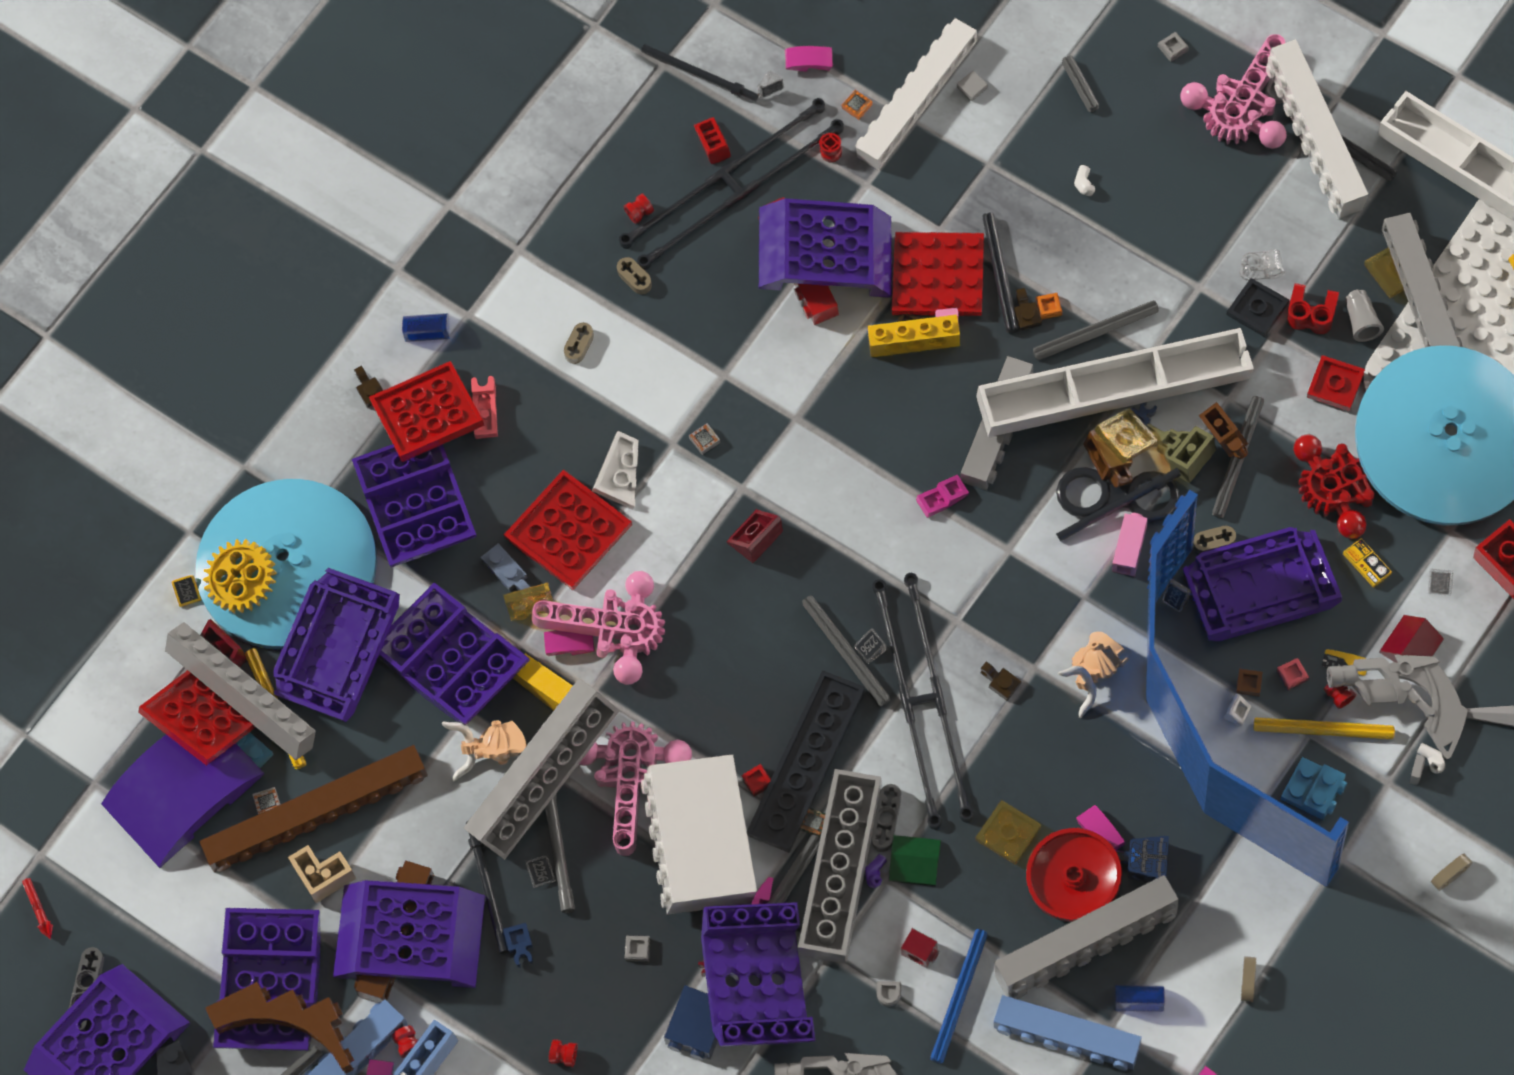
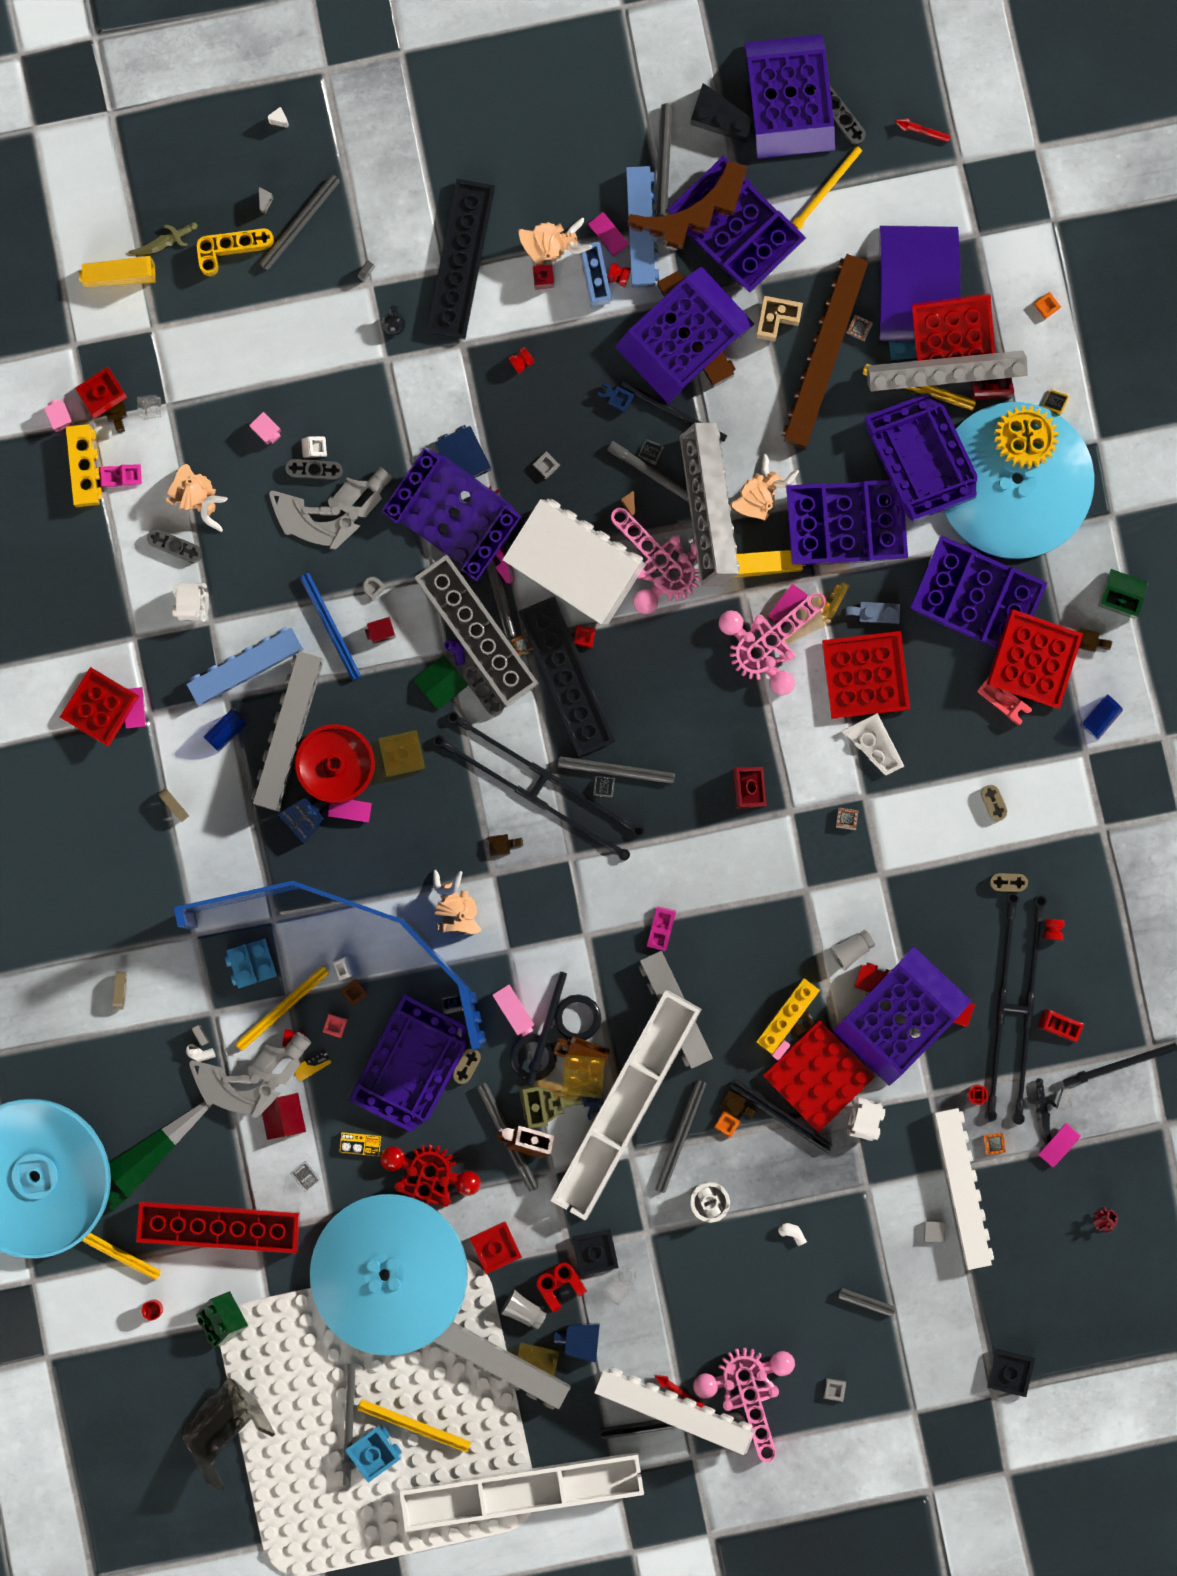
camera: 125 degrees right, 20 degrees up
none -> dark blue torso [554,1323,600,1362]
none -> medium nougat slope [621,491,635,517]
none -> red piece [654,1375,705,1408]
none -> white brick [690,1182,730,1223]
none -> yellow bar [791,146,862,230]
none -> light grey plant [829,930,875,971]
none -> white brick [847,1097,885,1141]
none -> black piece [1027,1078,1056,1145]
none -> orange tile [1033,292,1061,320]
none -> dark green slope [1098,569,1148,619]

